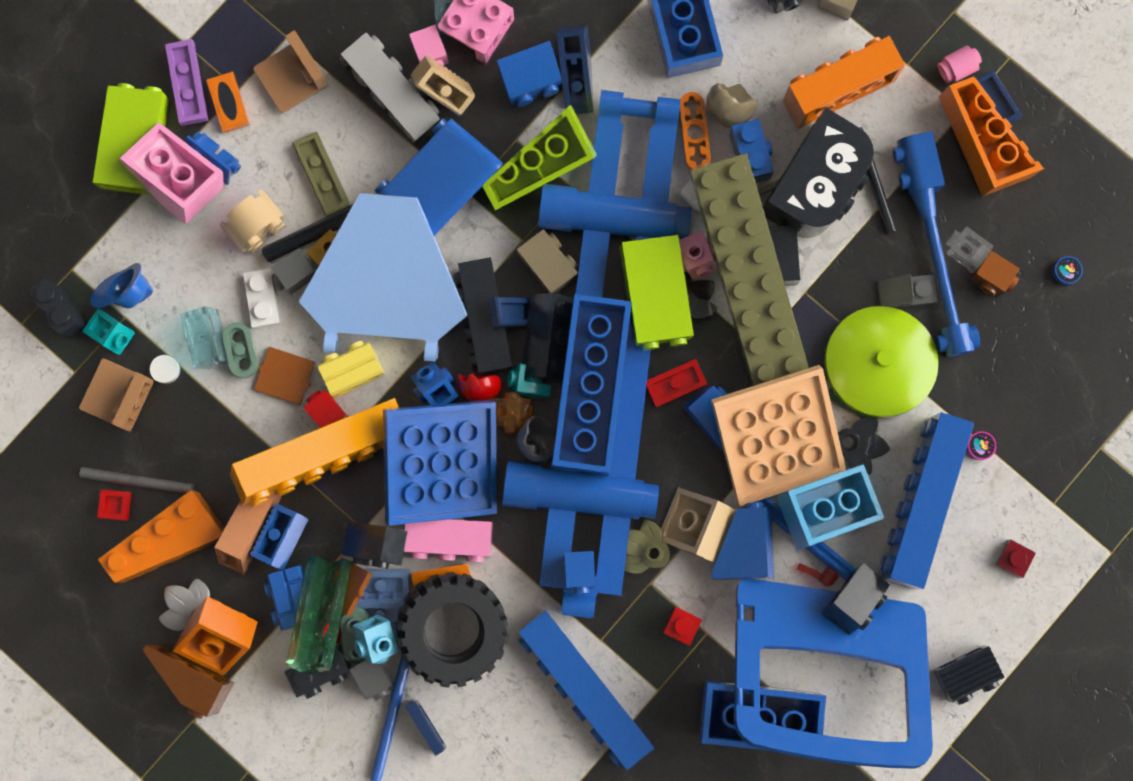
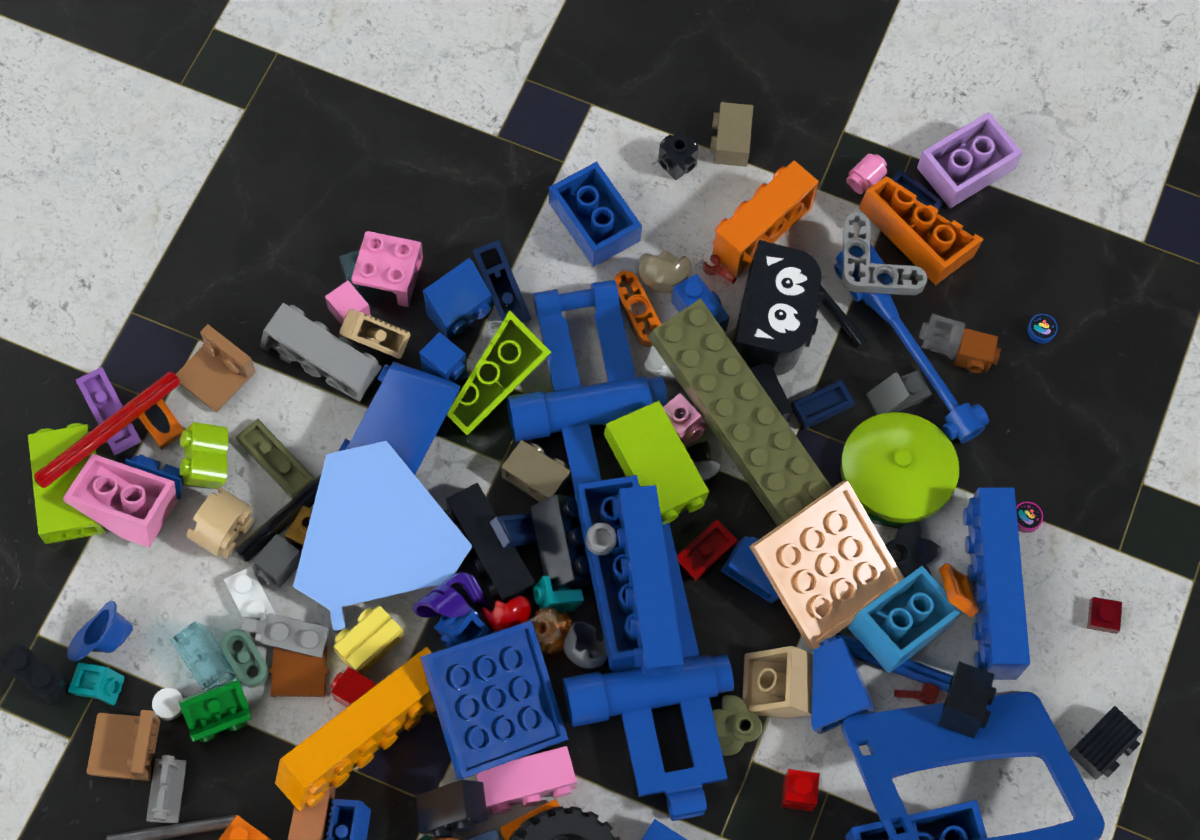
camera: 25 degrees left, 15 degrees down
blue brick [564,551,595,595] -> none
none -> red axle [34,371,180,488]
none -> light grey hinge [146,755,187,824]
none -> lime brick [179,422,228,489]
none -> green bracket [179,678,252,742]
none -> light grey hinge [241,613,330,658]
none -> dark purple helmet [413,572,490,618]
none -> blue brick [419,332,468,389]
none -> light grey tile [586,523,617,555]
none -> blue brick [613,485,684,677]
none -> clear red hand [703,254,737,284]
none -> dark blue tile [790,379,856,430]
none -> light grey beam [842,212,927,295]
none -> lavender brick [917,112,1023,208]
none -> orange tile [939,563,979,618]

